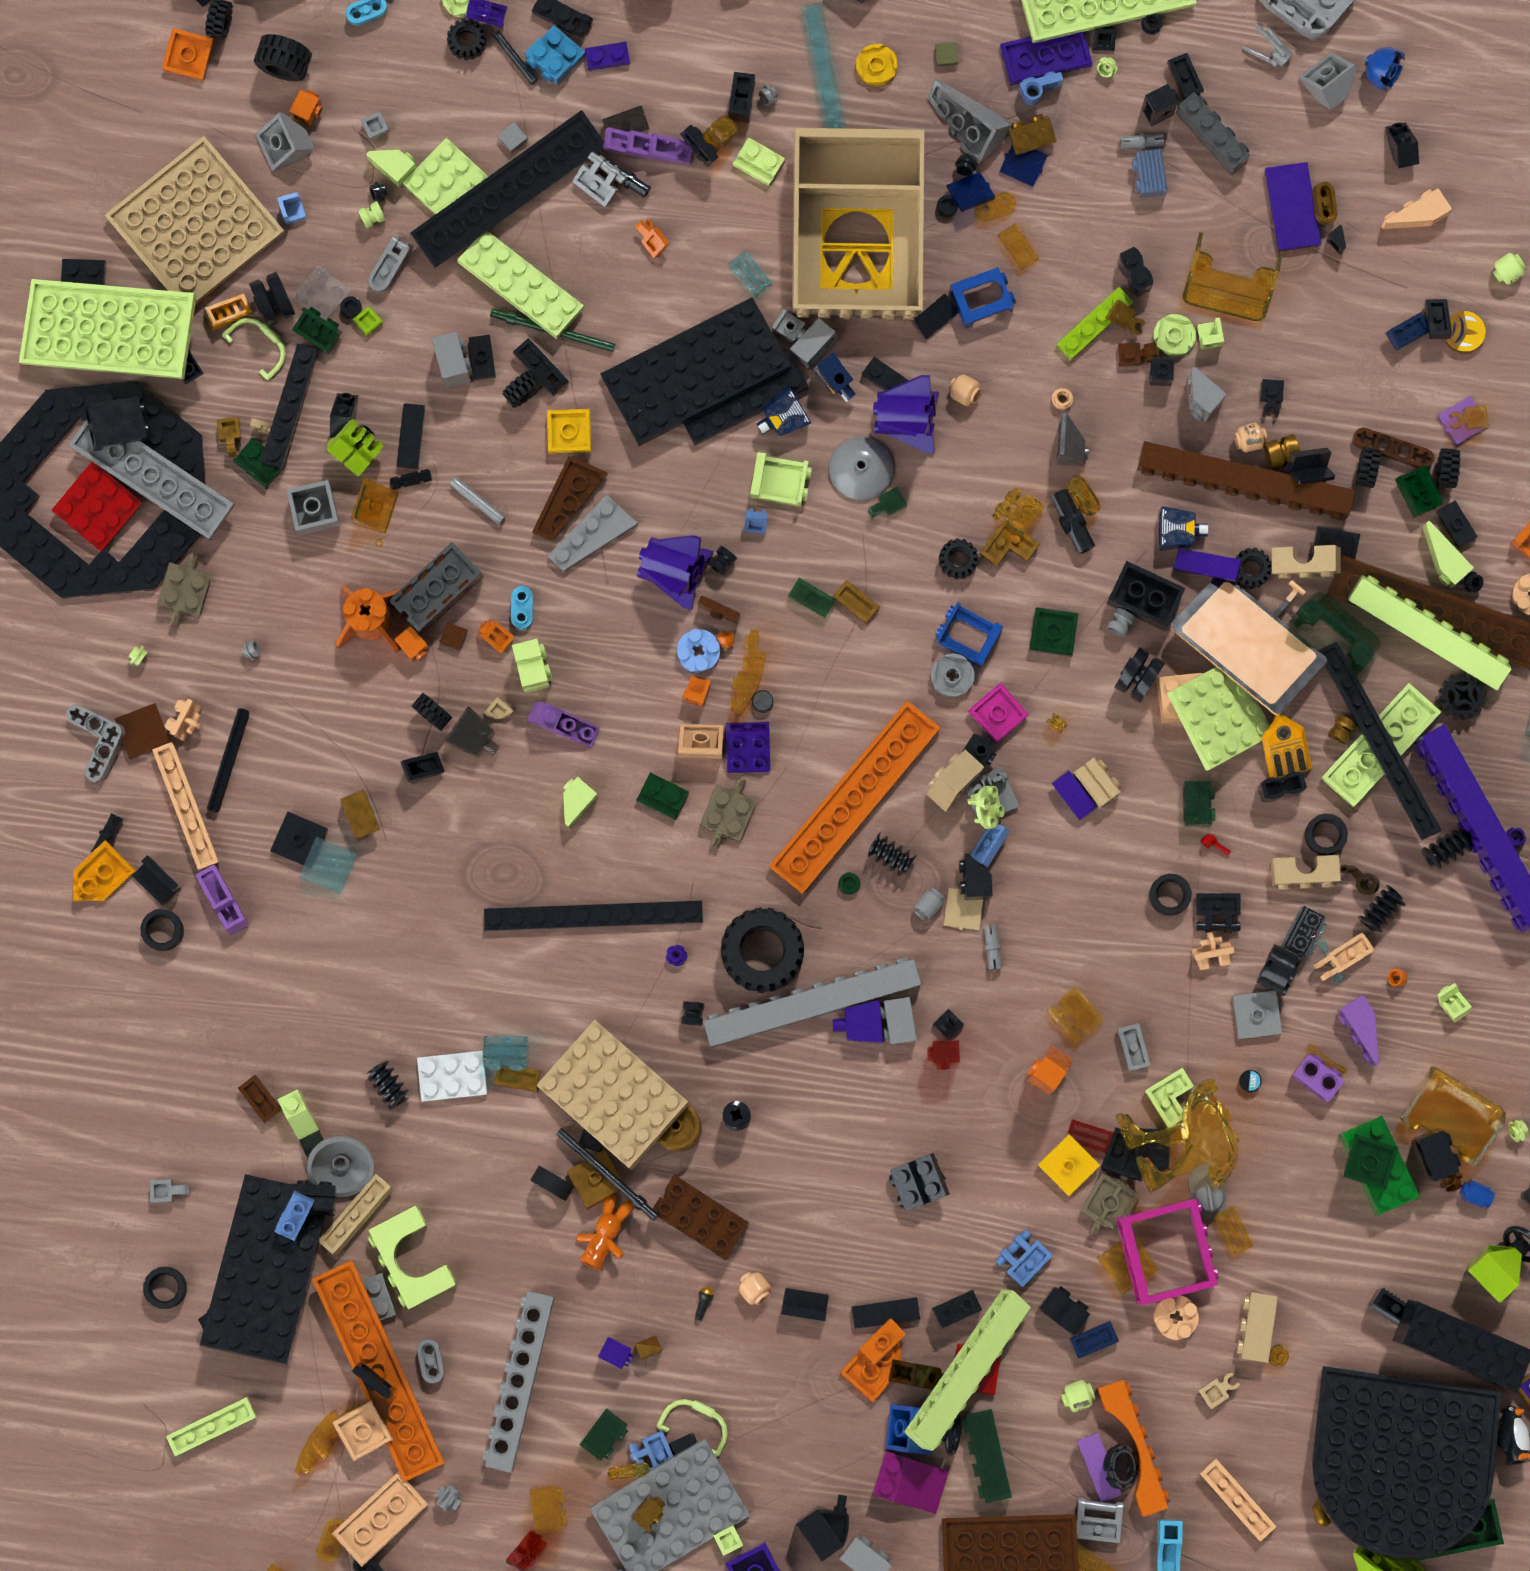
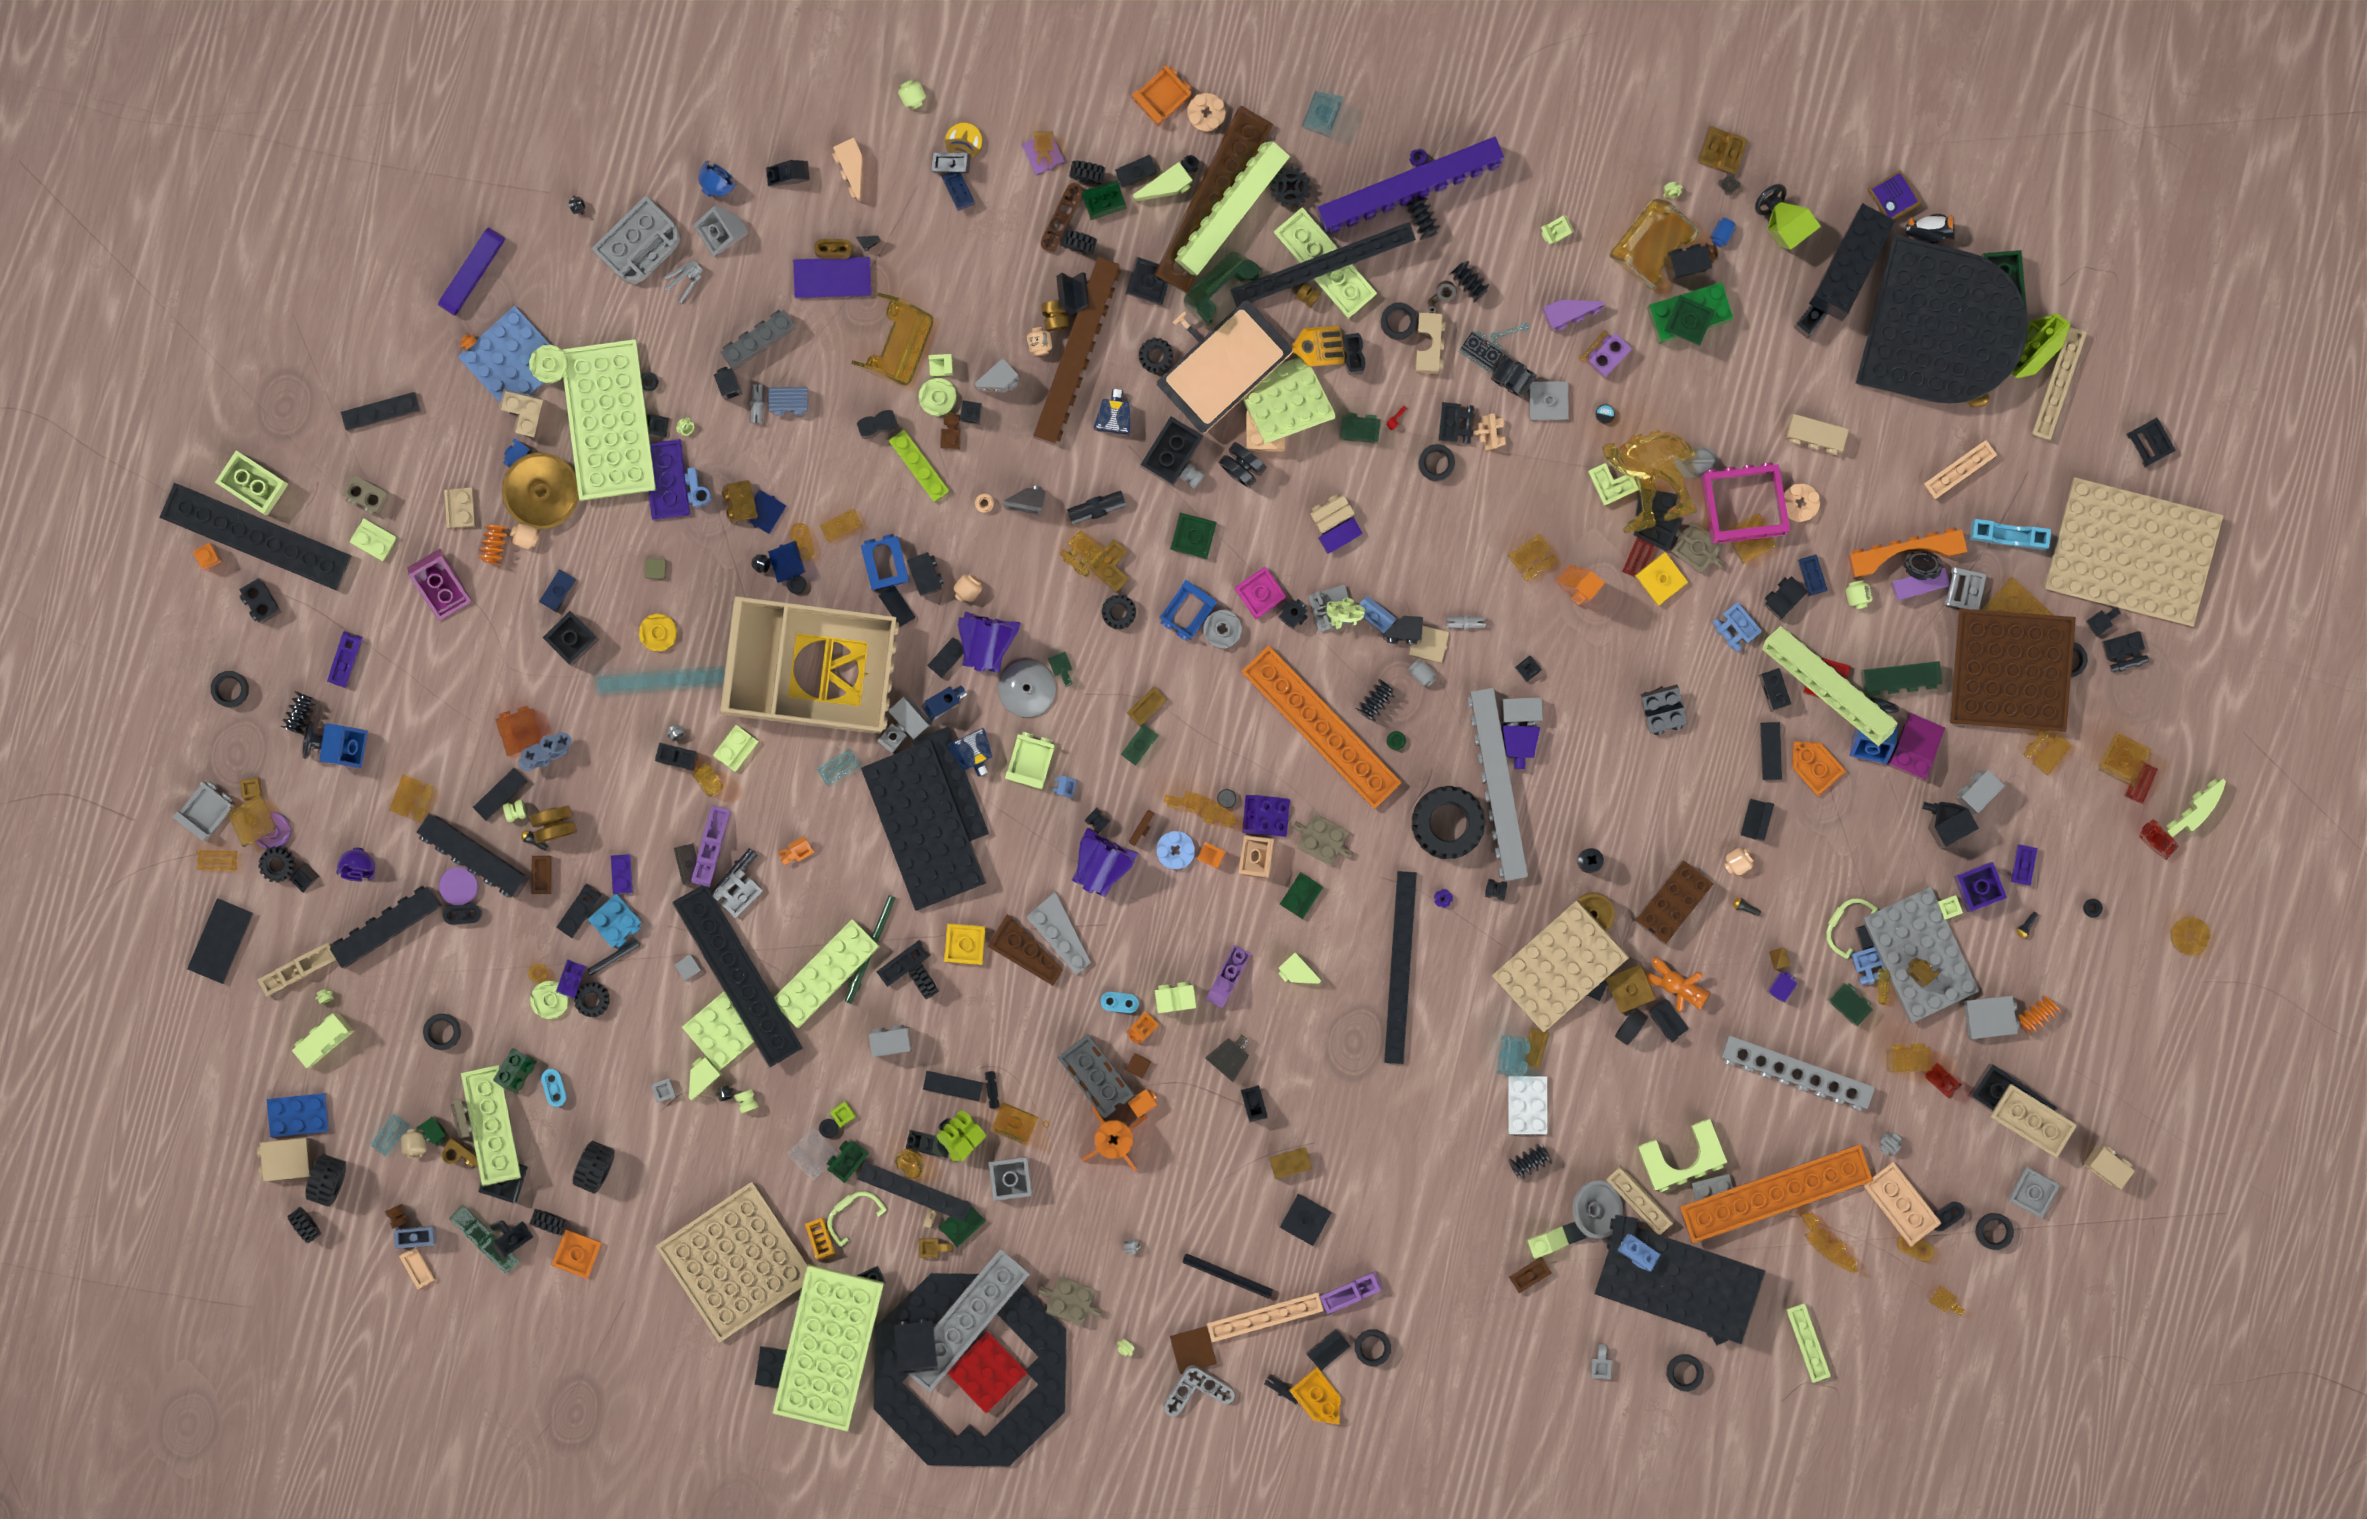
camera: 90 degrees left, 5 degrees up
light nougat hips [165,699,203,742] -> none
black wheel [249,271,296,327] -> none
light grey slope [255,112,315,171] -> none
light blue panel [277,192,307,225] -> none
orange brick [289,89,323,127] -> none
clear light blue tile [299,837,356,894] -> none
light nougat tile [332,1400,393,1461] -> none
black plate [351,1362,395,1400] -> none
light grey plate [368,235,413,293] -> none
black tyre [412,693,452,731] -> none
light grey plate [417,1339,445,1383] -> none
light grey piece [450,477,506,525] -> none
black plate [469,334,496,381] -> none
tan tile [483,697,514,720] -> none
black bar [556,1128,659,1221] -> none
black plate [680,124,719,167] -> none
orange hinge [717,631,735,649] -> none
orange plate [859,1318,906,1365] -> none
dark brown torso [889,1359,944,1390] -> none
light grey wedge [927,79,1011,164] -> none
tan brick [927,750,984,812] -> none
clear red brick [927,1040,960,1070] -> none
clear yellow bush [1046,713,1068,734] -> none
clear yellow plate [1067,475,1100,516] -> none
pearl gold plate [1105,300,1145,335] -> none
light grey plate [1117,1023,1151,1072] -> none
black plate [1167,53,1204,100] -> none
dark purple tile [1173,548,1242,582] -> none
tan plate [1198,1373,1240,1409] -> none
clear yellow tile [1214,1206,1253,1255] -> none
black plate [1260,379,1284,418] -> none
clear yellow plate [1269,1344,1289,1366] -> none
tan arch [1272,545,1341,579] -> none
light nougat hinge [1313,932,1375,981] -> none
orange hinge [1388,969,1407,987] -> none
none -> clear yellow hair [895,1149,924,1179]
none -> black brick [907,552,944,597]
none -> black panel [1647,999,1688,1043]

